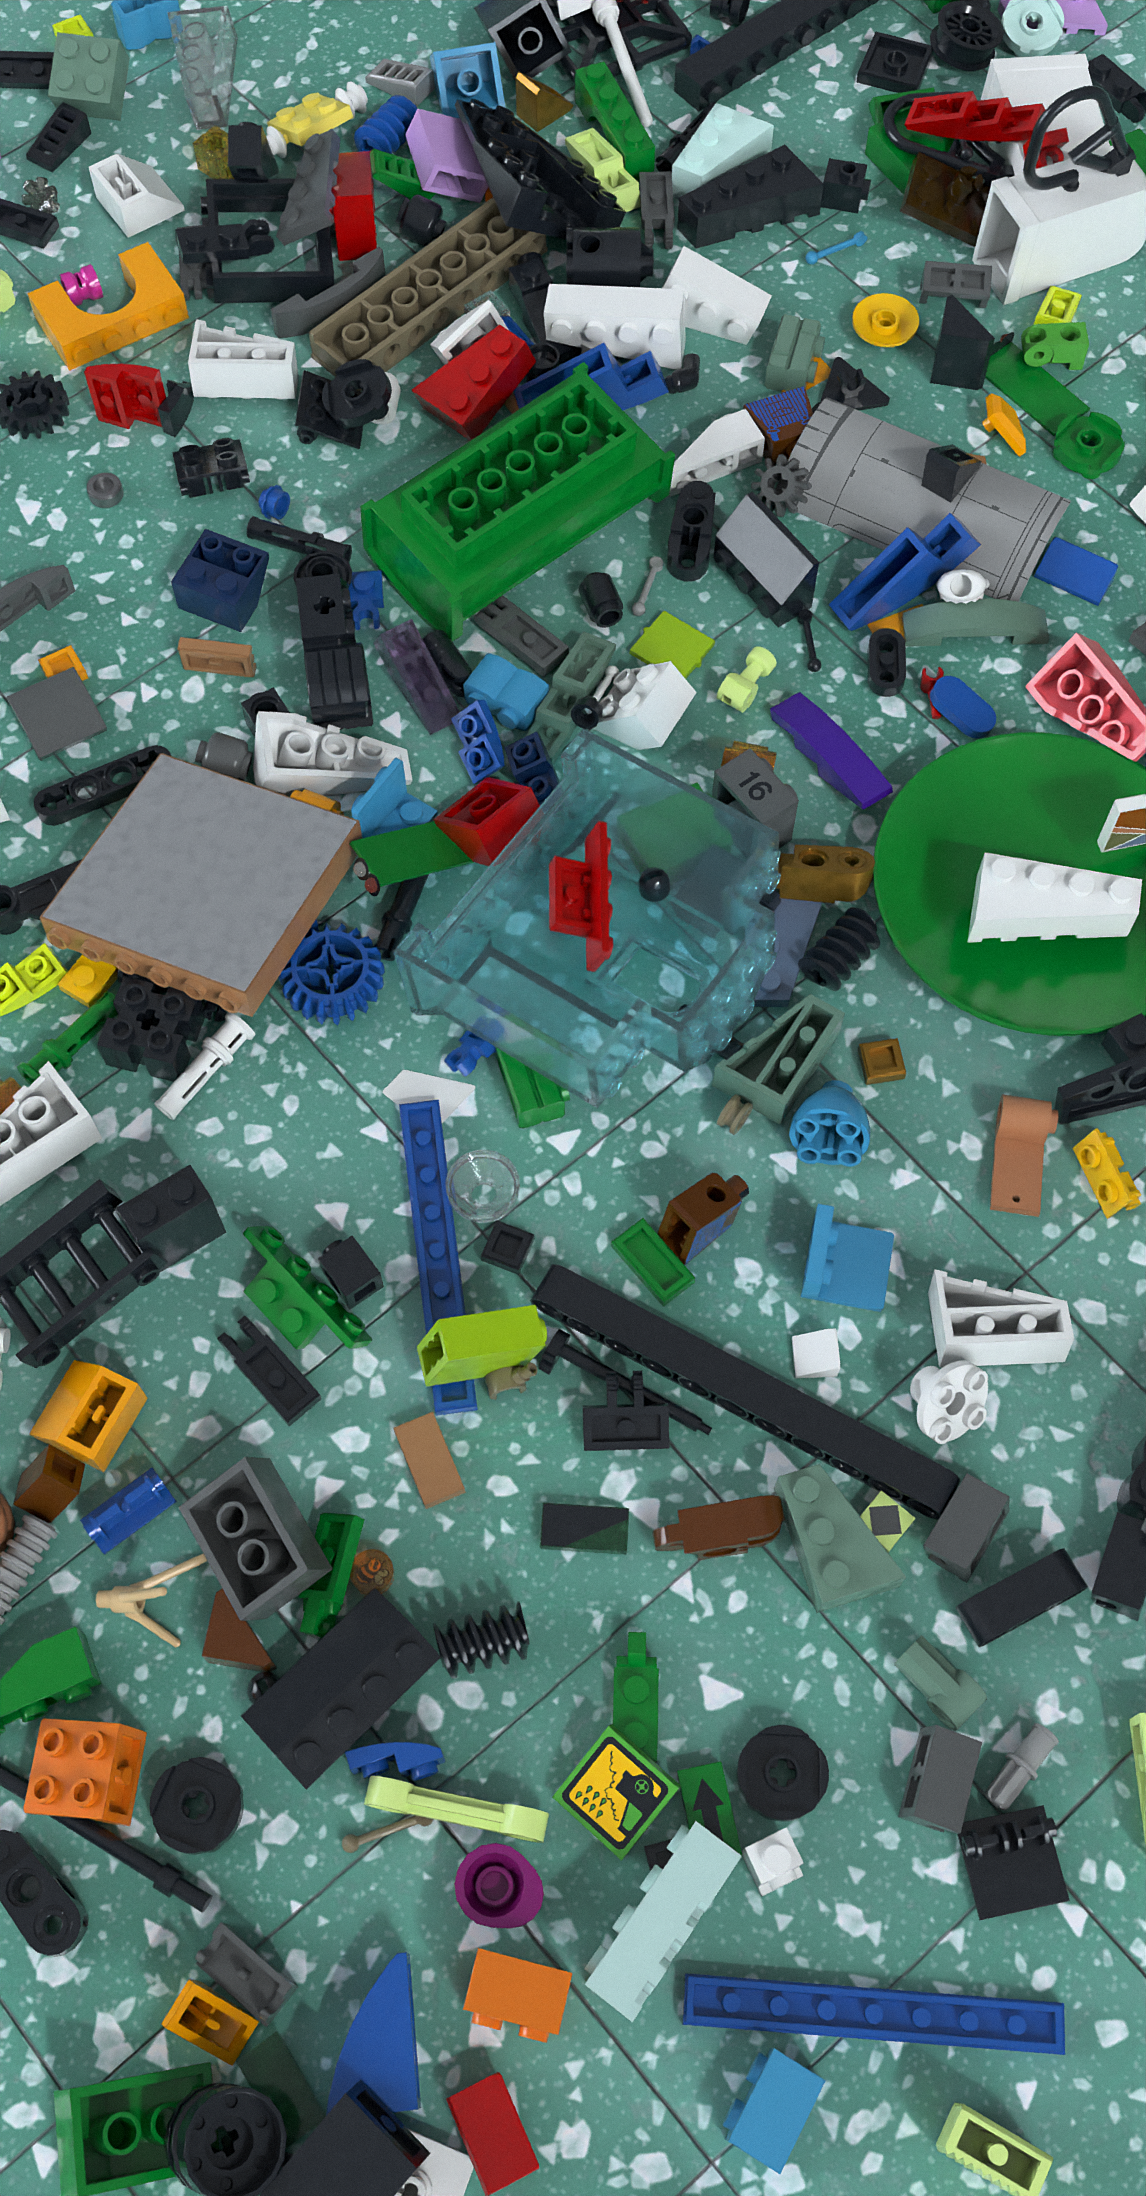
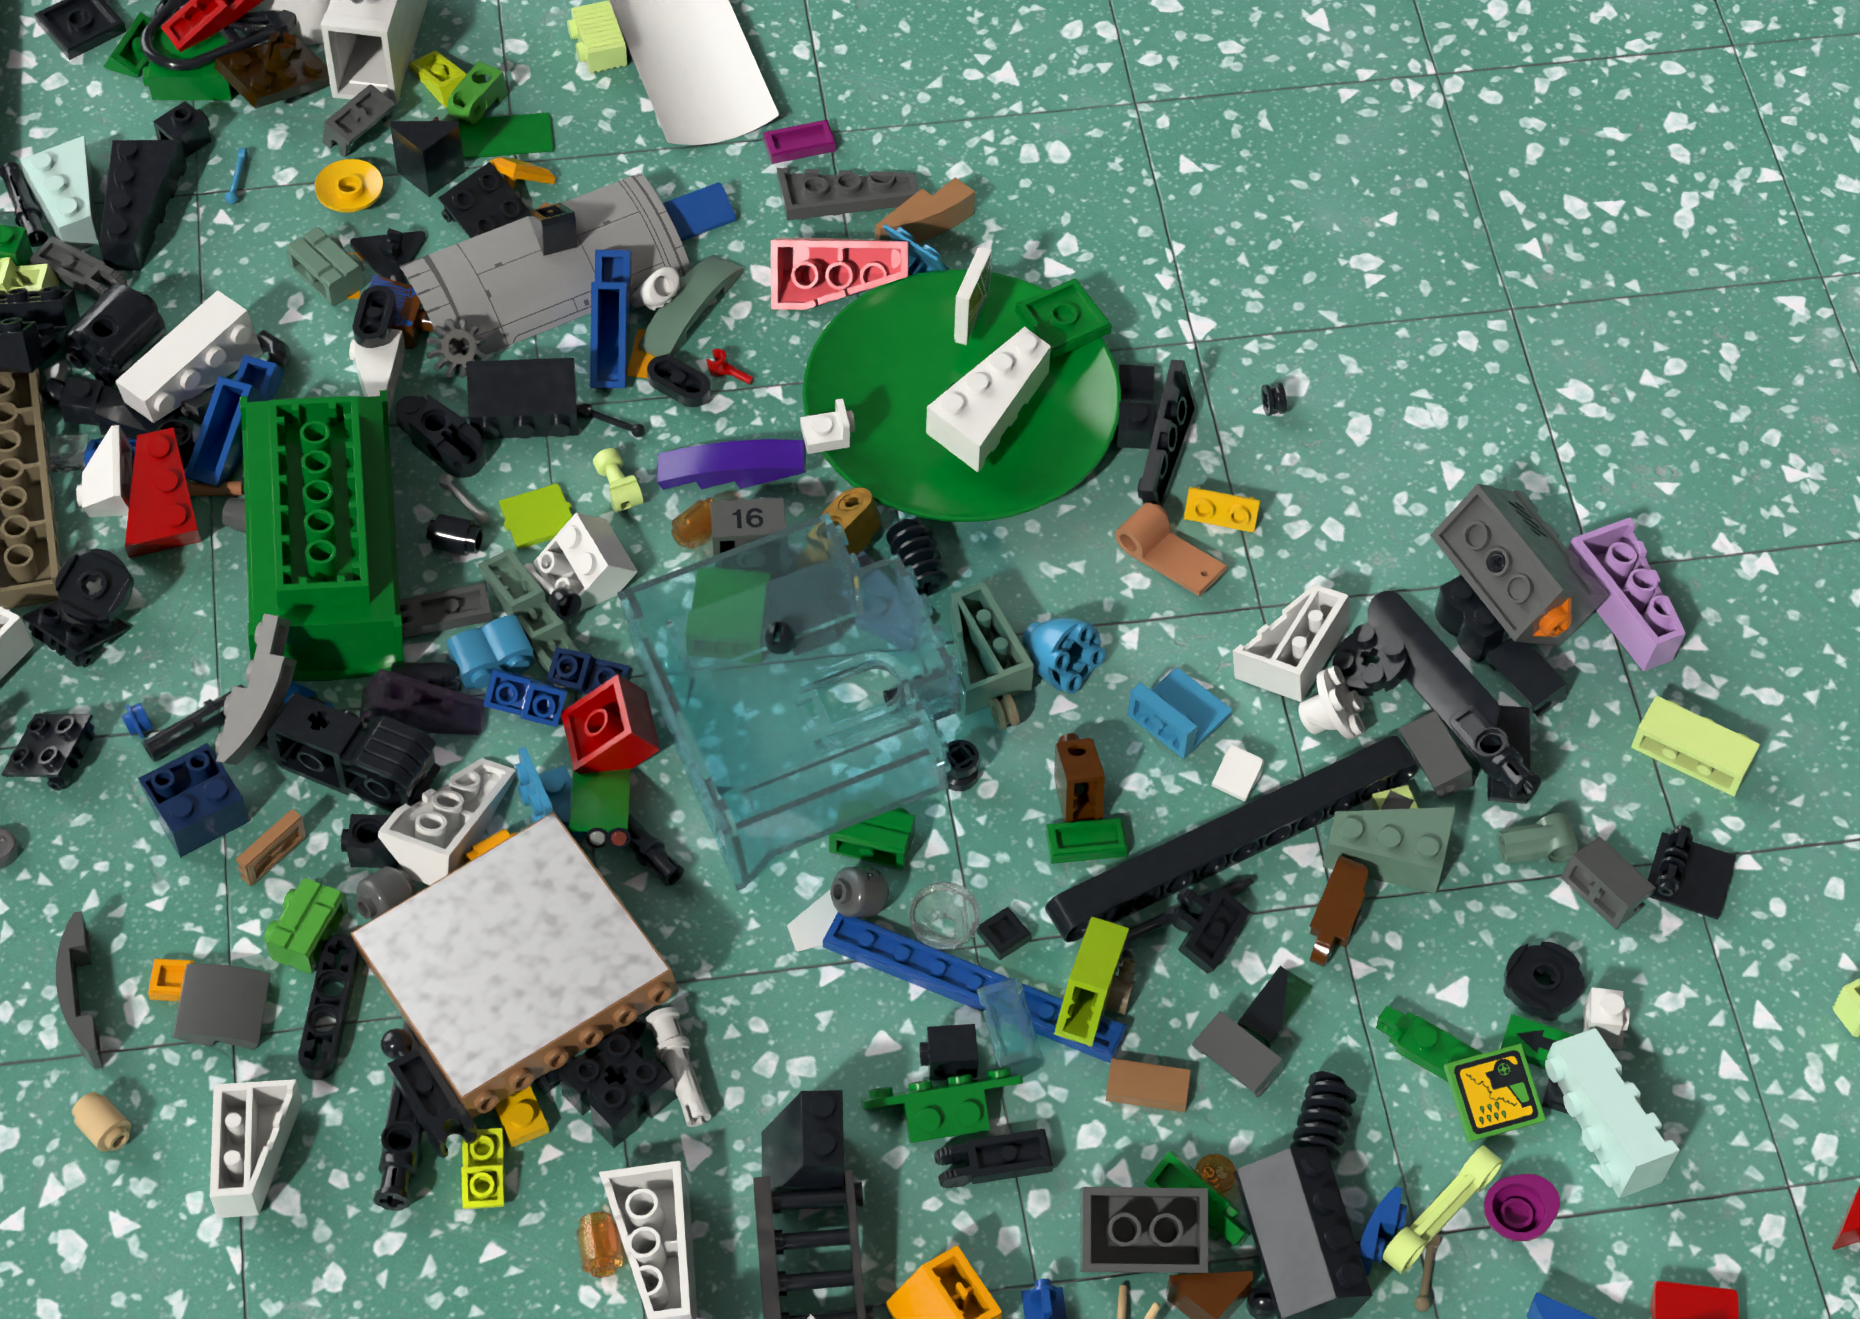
camera: 60 degrees left, 10 degrees down
green pin [17,991,118,1085] -> none
blue gear [279,922,385,1026] -> none
blue plate [444,1013,513,1077] -> none
orange brick [463,1948,572,2043] -> none
red bracket [549,821,613,972] -> none
white wedge [662,246,772,345] -> none
blue tile [682,1973,1065,2055] -> none
dark azure brick [722,2048,826,2174] -> none
pearl gold tile [858,1038,906,1085] -> none
blue tile [930,676,996,739] -> none
light grey axle [985,1723,1059,1810] -> none
green plate [1052,412,1125,479] -> none
none -> light grey slope [215,614,297,765]
none -> bright green brick [264,878,348,974]
none -> black plate [352,285,397,348]
none -> black plate [380,1028,477,1158]
none -> black hinge [438,162,530,238]
none -> white bracket [800,399,855,454]
none -> dark grey head [830,867,889,917]
none -> black wheel [941,740,979,791]
none -> clear light blue brick [976,978,1043,1068]
none -> dark grey hinge [1192,1011,1283,1098]
none -> black plate [1332,624,1409,696]
none -> black piece [1368,591,1541,801]

